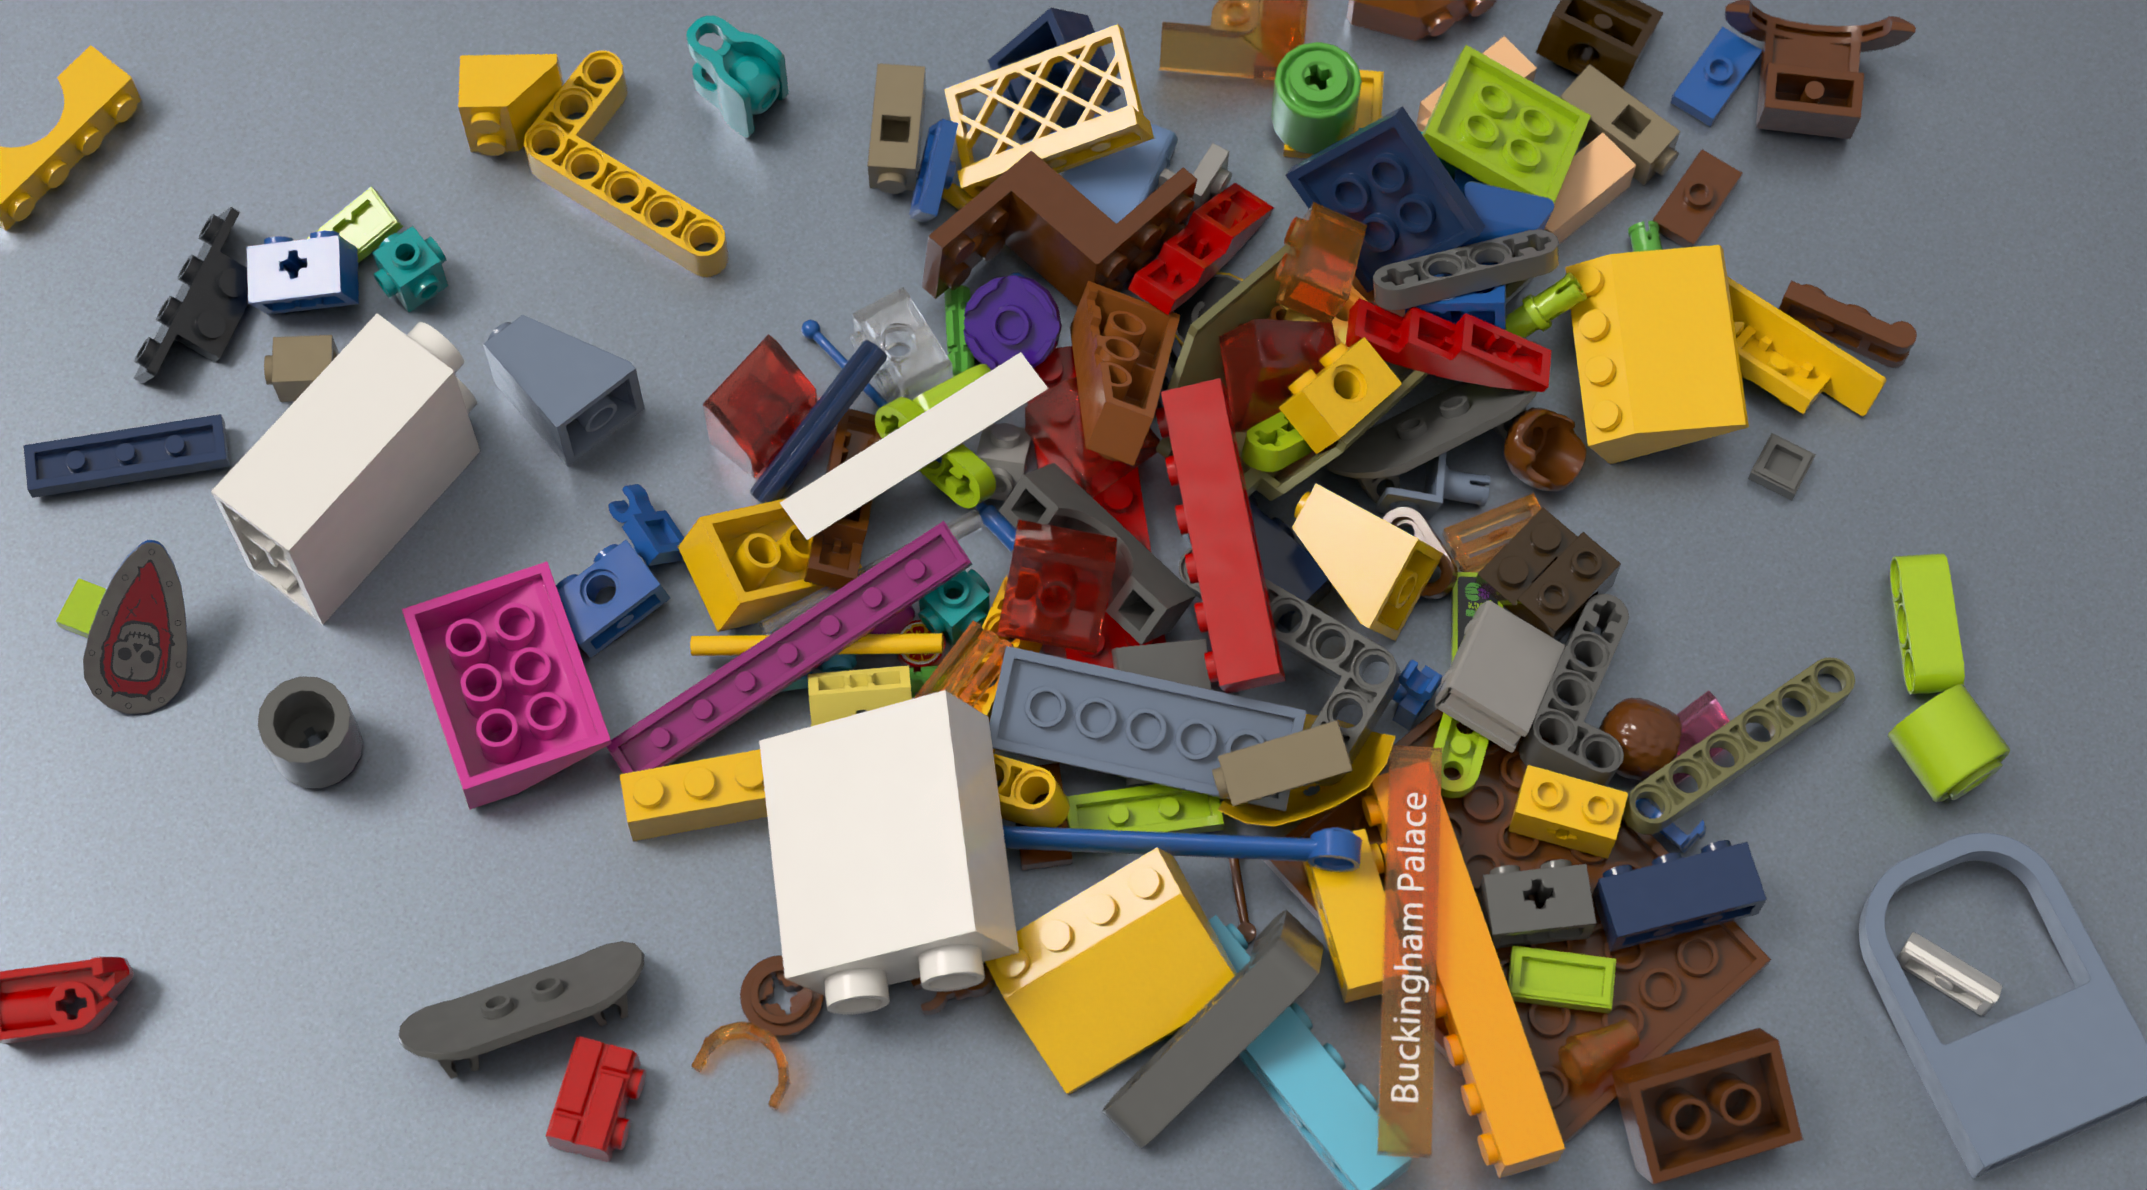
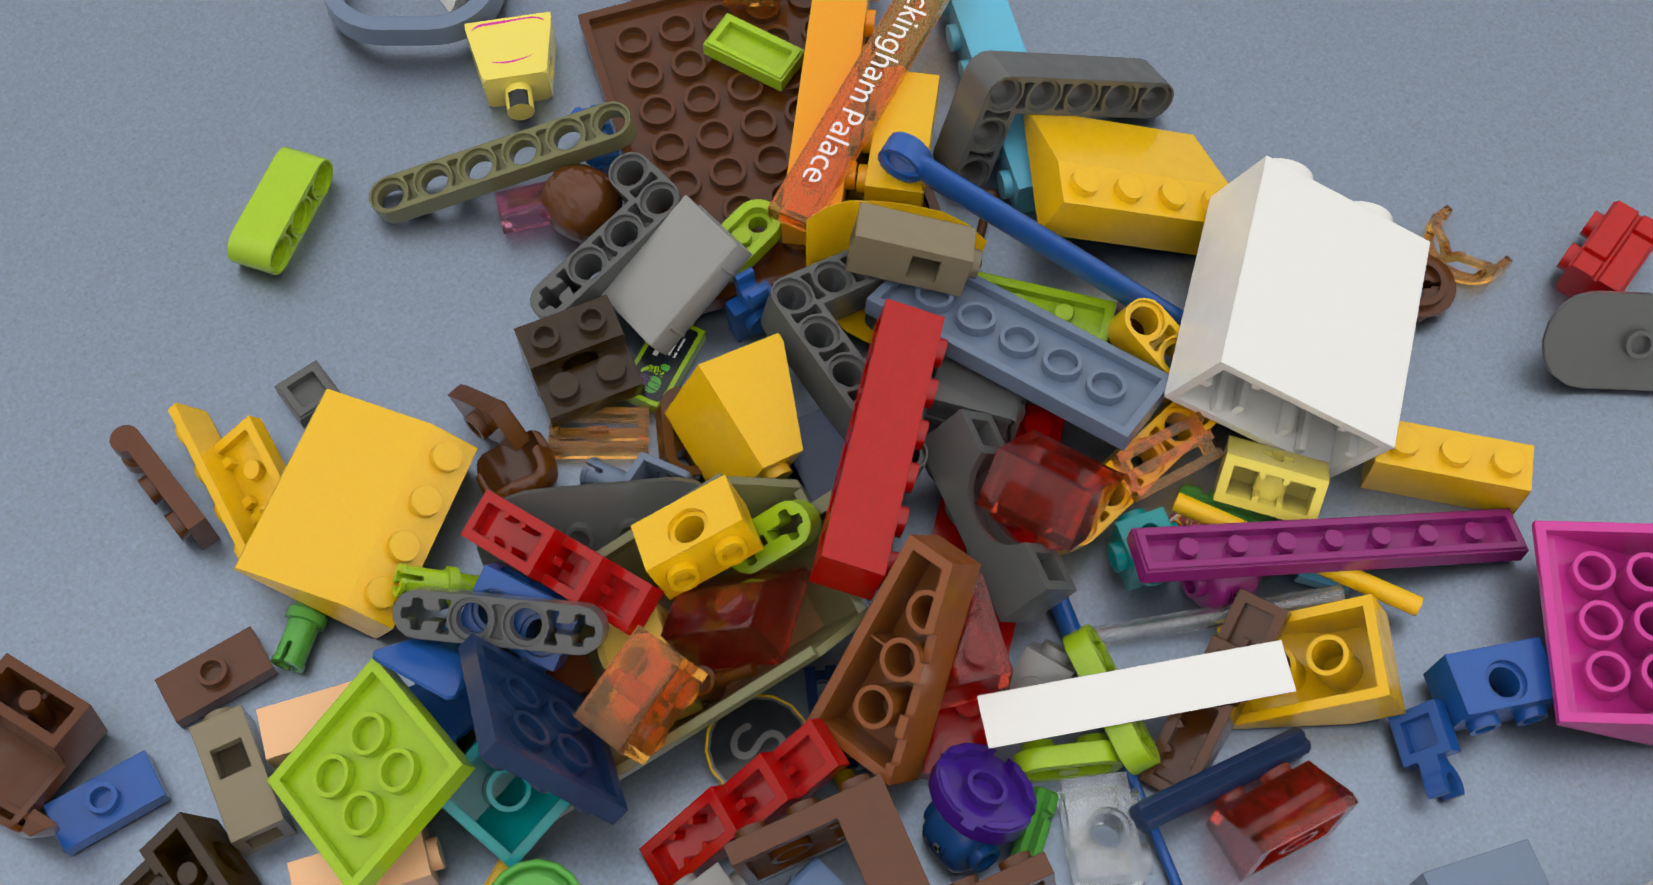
camera: 155 degrees left, 5 degrees down
dark grey brick [1478,860,1596,948] -> none
yellow brick [1509,765,1628,859] -> none
dark blue brick [1592,840,1767,951] -> none
lime piece [1887,684,2010,802] -> none
none -> reddish brown plate [448,384,530,452]
none -> light yellow torso [464,12,557,120]

